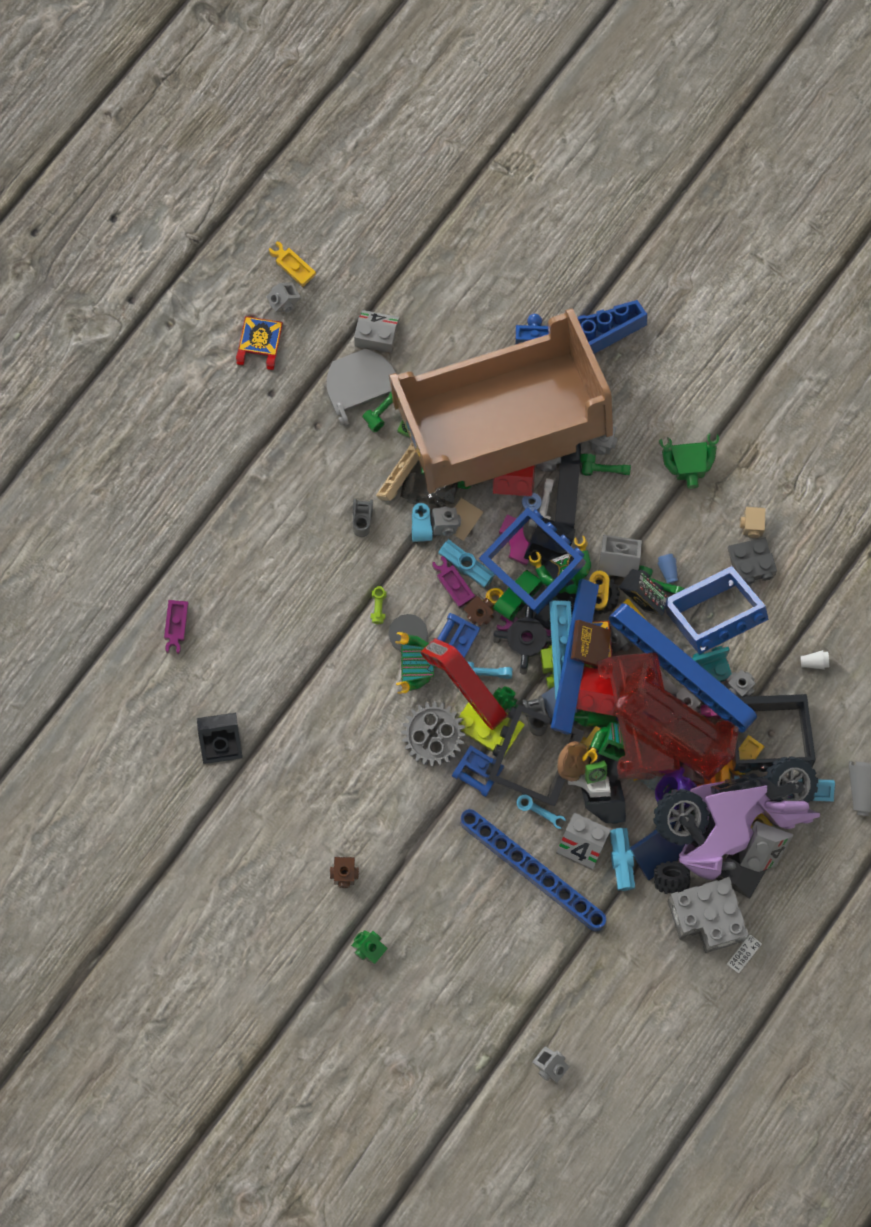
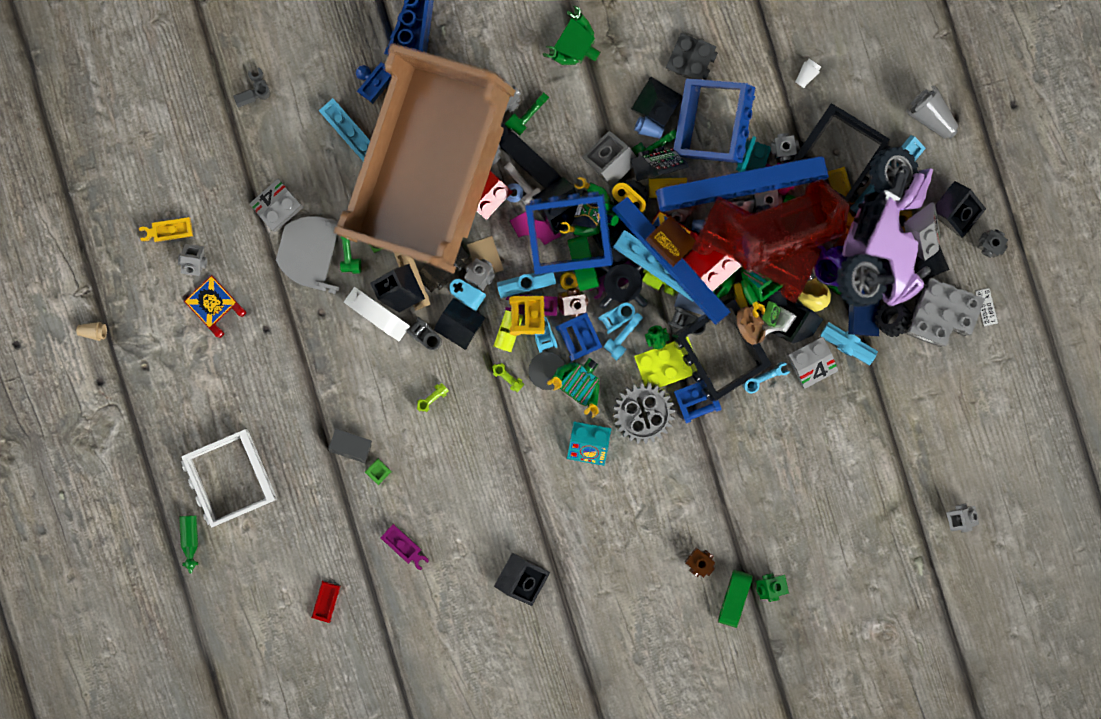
camera: 50 degrees left, 15 degrees up
red beam [420,638,508,730] -> none
blue beam [460,809,606,931] -> none
tan brick [740,507,765,538] -> none
none -> tan cone [76,322,107,341]
none -> green wheel [179,515,198,574]
none -> white window [181,429,278,528]
none -> dark grey bar [233,67,270,108]
none -> red tile [311,581,341,623]
none -> medium azure plate [319,98,370,161]
none -> dark grey hinge [328,429,372,464]
none -> white arch [344,287,410,341]
none -> bright green tile [365,458,392,485]
none -> black slope [370,264,425,313]
none -> lime bar [417,383,449,412]
none -> black slope [433,298,486,350]
none -> neon yellow pin [493,310,523,352]
none -> yellow plate [509,296,545,336]
none -> medium azure piece [535,316,558,353]
none -> teal slope [567,421,612,466]
none -> medium azure piece [598,303,635,334]
none -> black slope [631,77,683,128]
none -> green beam [718,569,753,628]
none -> light yellow hair [795,277,831,312]
none -> black slope [935,181,986,238]
none -> dark grey brick [977,229,1008,258]

